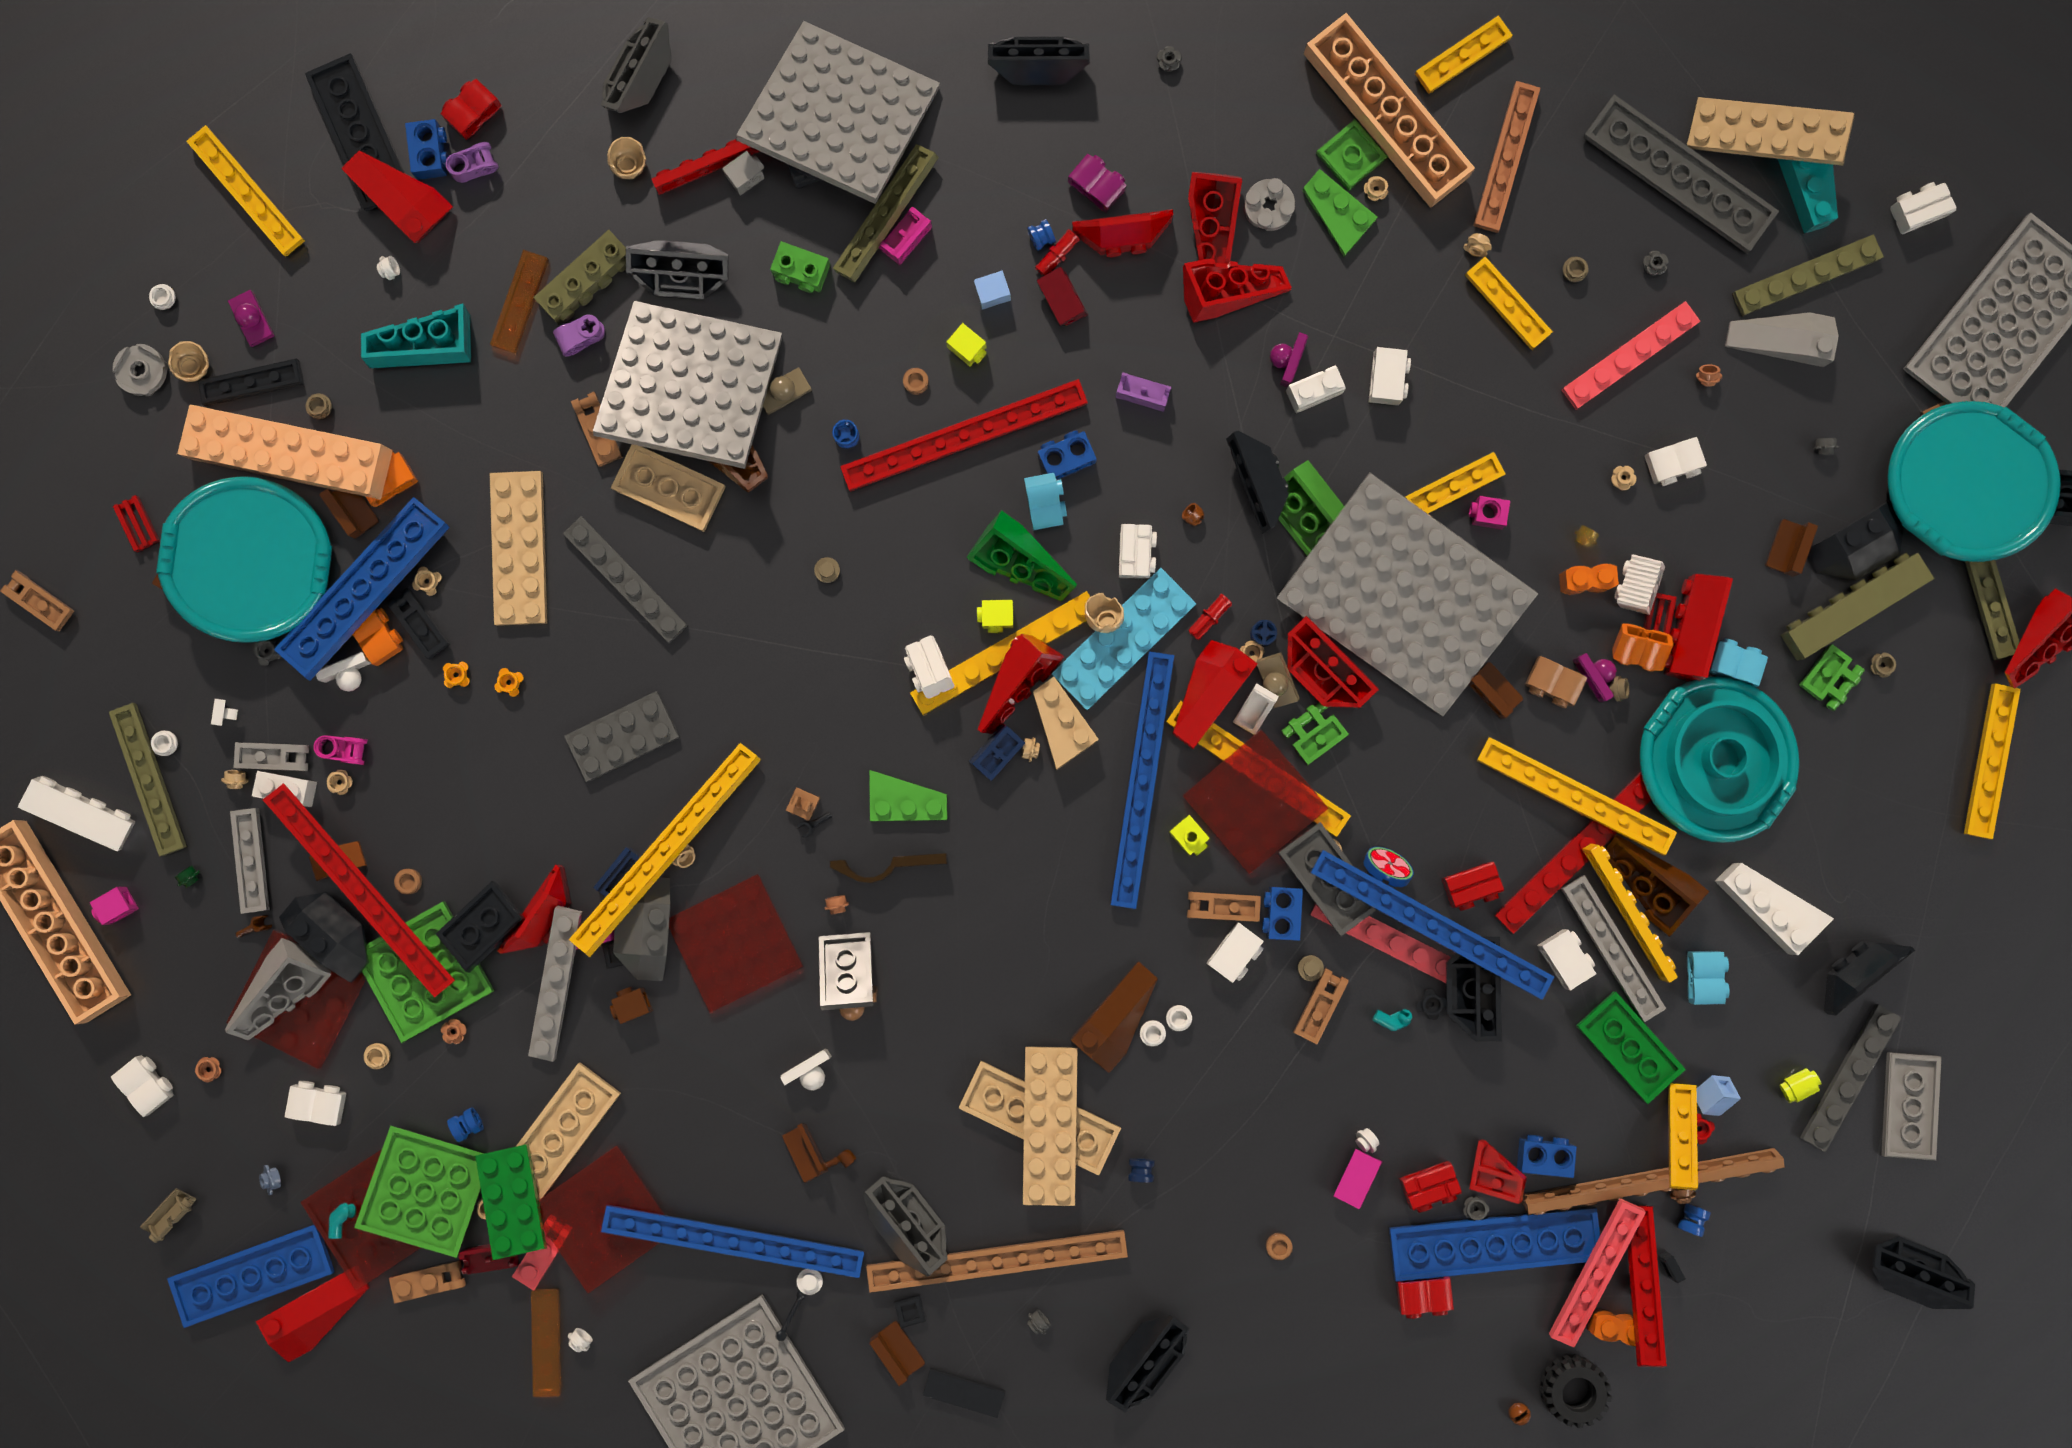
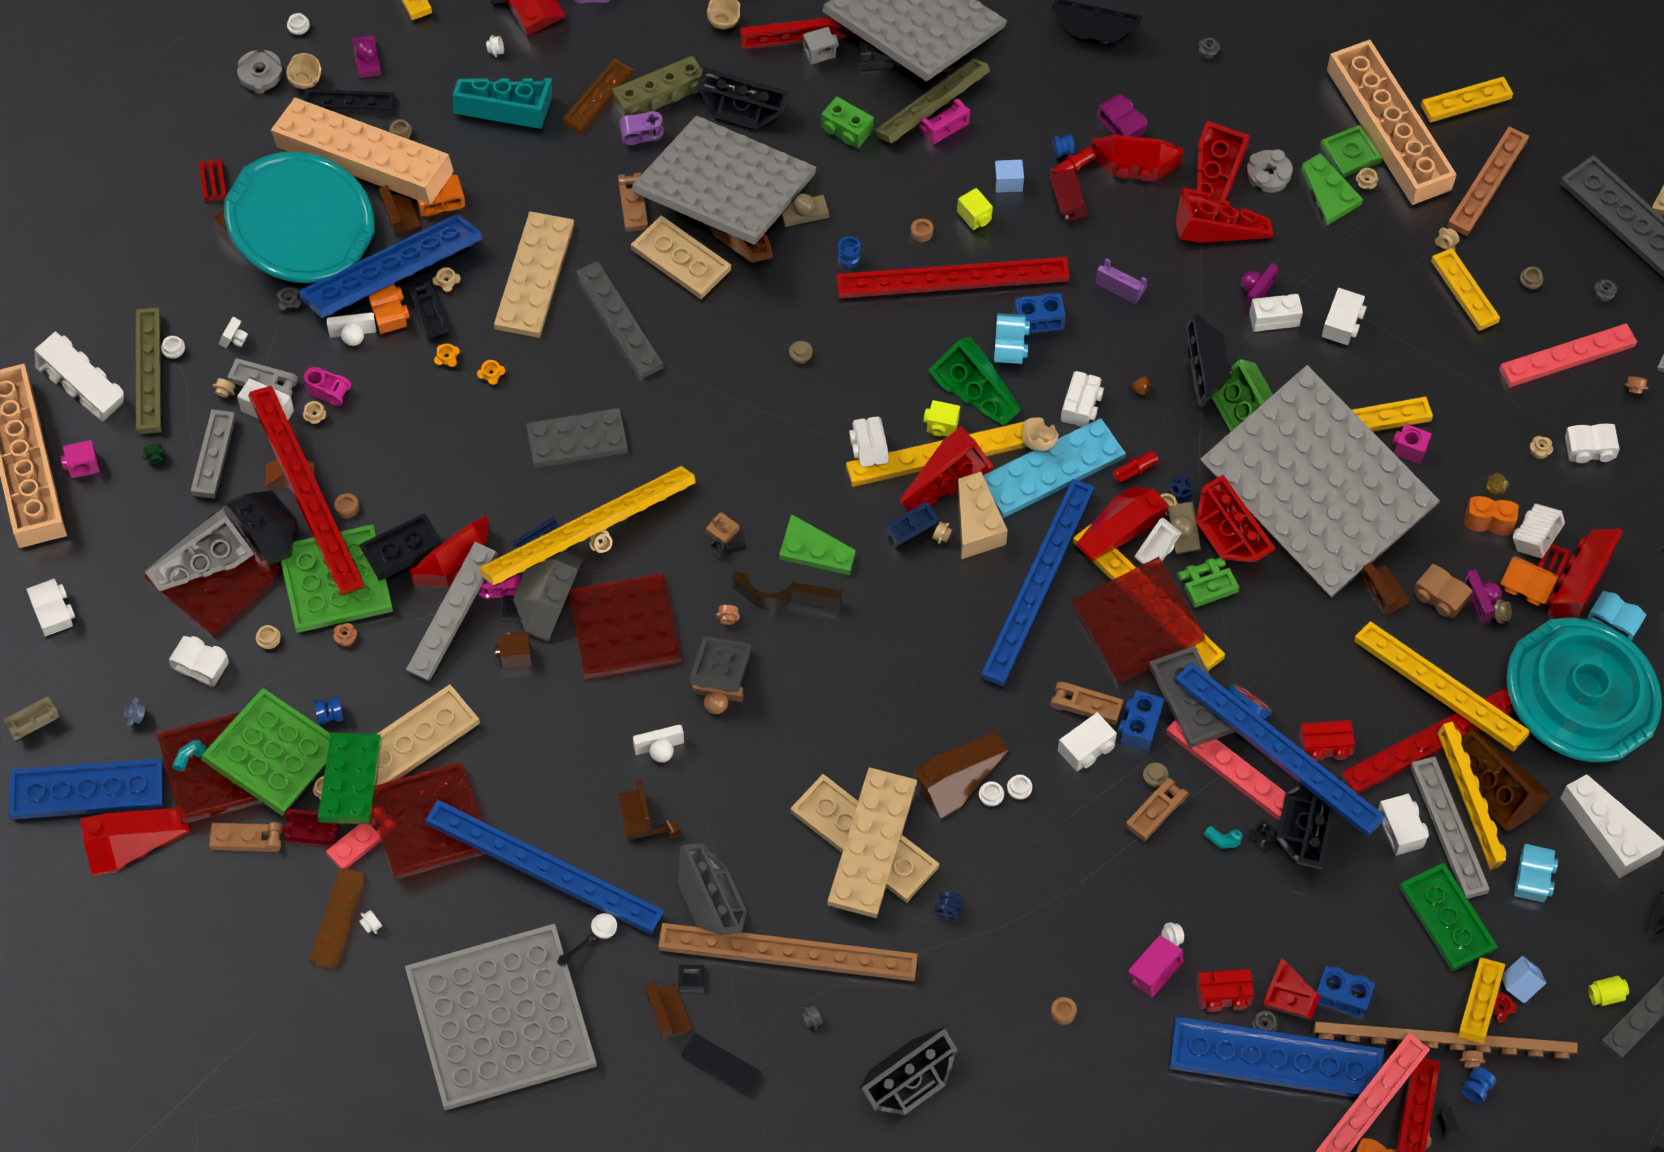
camera: 15 degrees right, 25 degrees down
medium nougat plate [0,570,74,632] -> none
nougat plate [195,1057,221,1082] -> none
reddish brown hand [235,915,272,938] -> none
neon yellow brick [1169,815,1210,856] -> none
red brick [1396,1276,1454,1319] -> none

